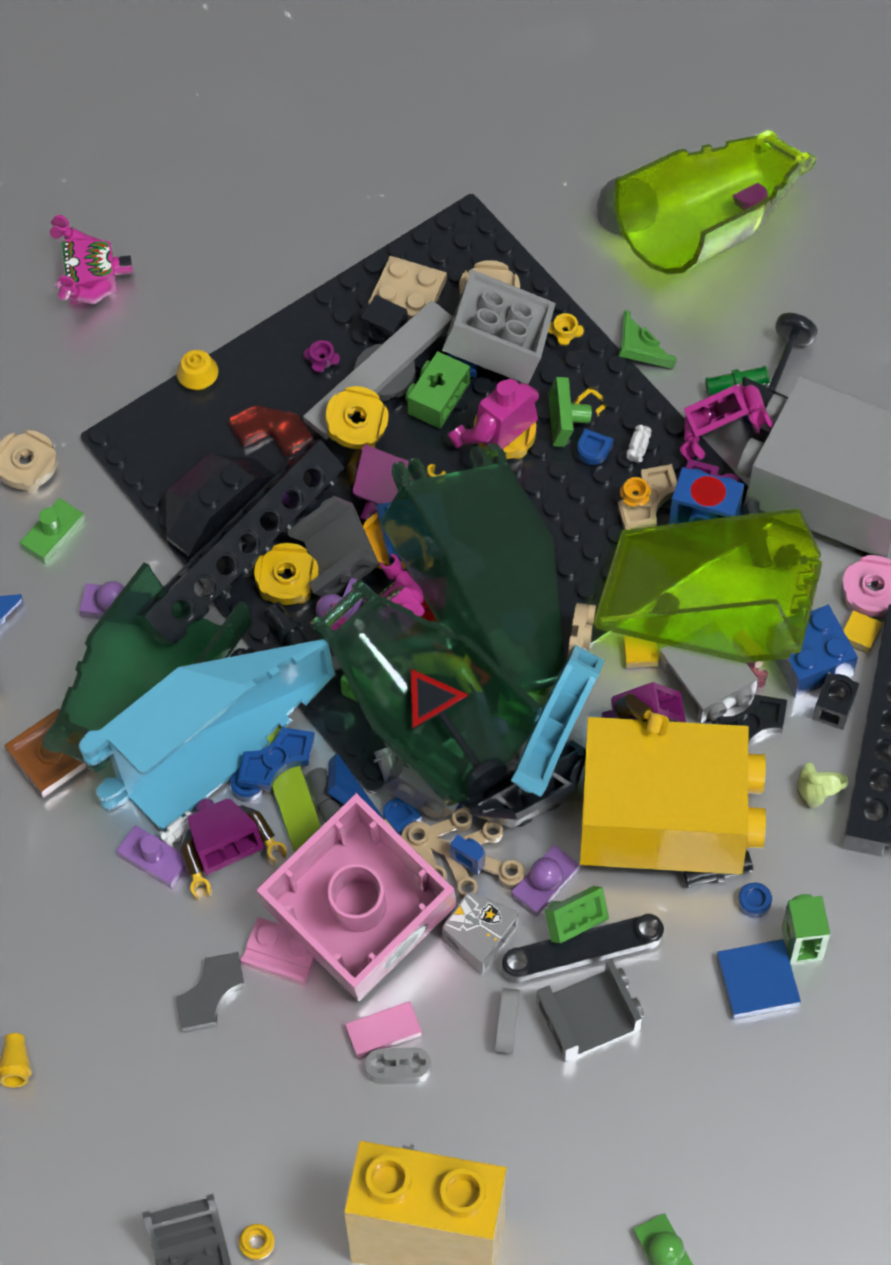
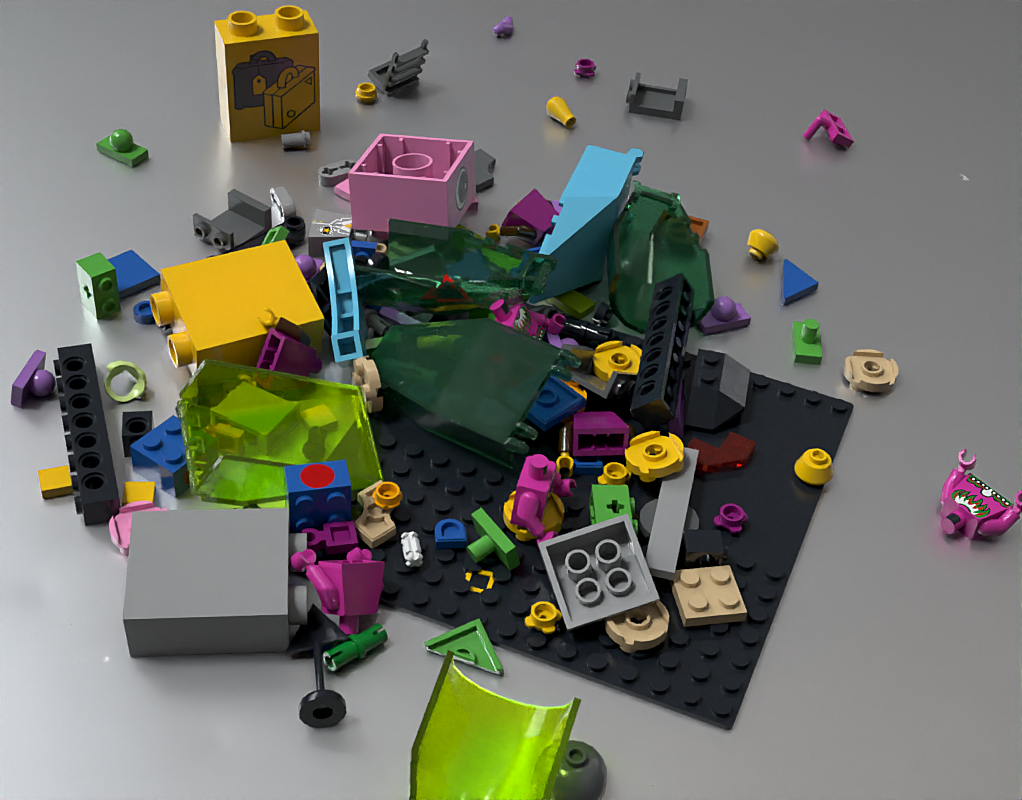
camera: 145 degrees right, 20 degrees down
none -> yellow plate [598,462,631,485]

